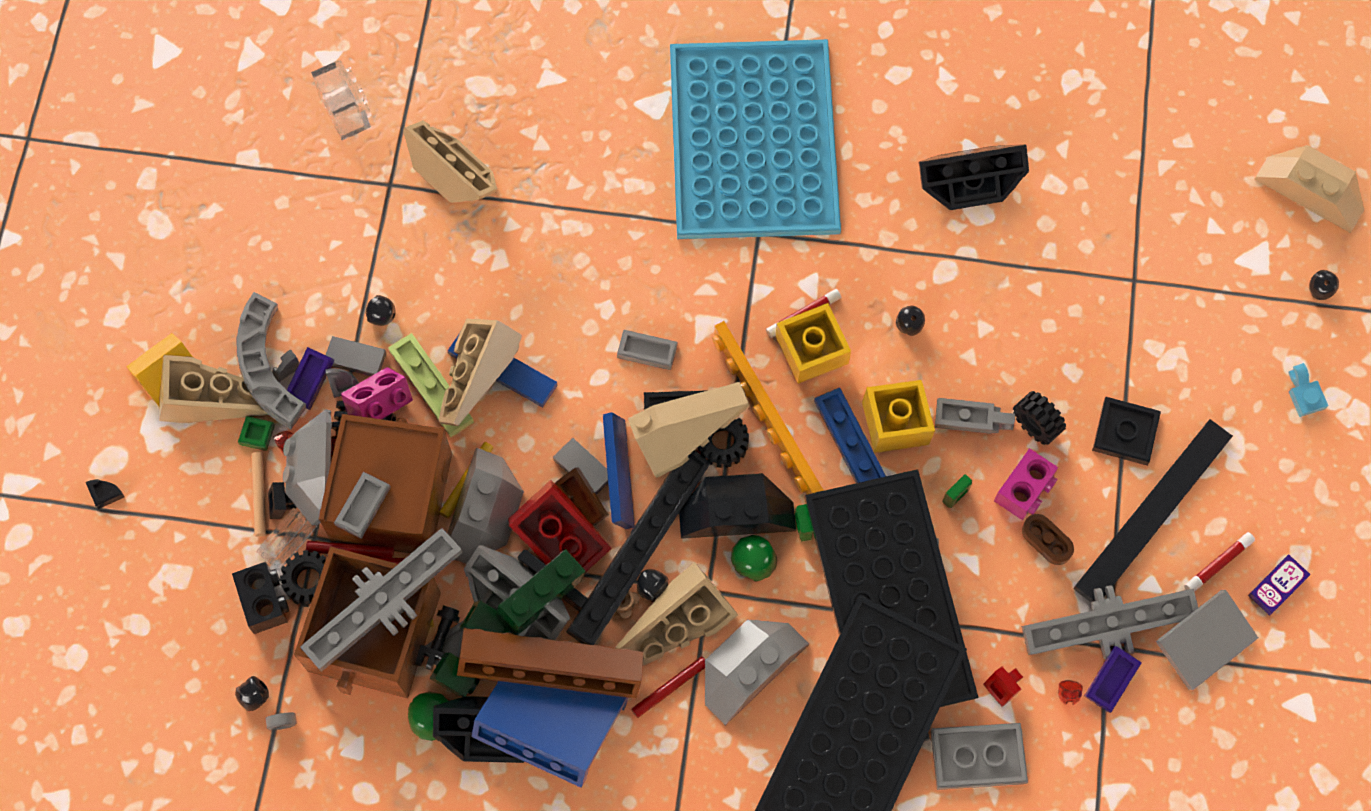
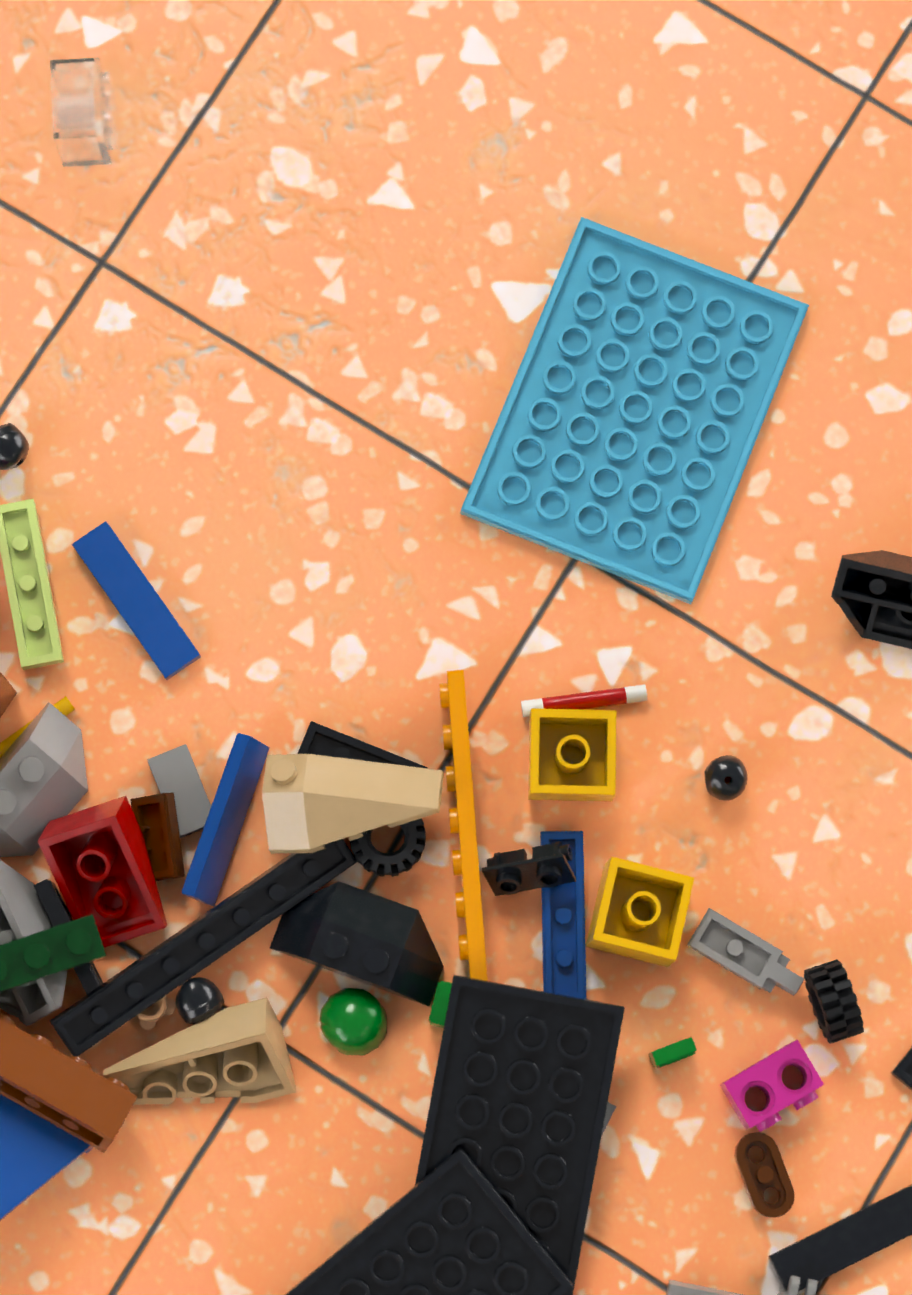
camera: 20 degrees right, 10 degrees up
tan wedge [403,120,498,203] -> none
tan wedge [438,318,523,426] -> none
light grey tile [617,330,678,370] -> none
red bar [631,656,705,719] -> none
light grey wedge [705,619,809,726] -> none
none -> black hinge [482,841,576,896]

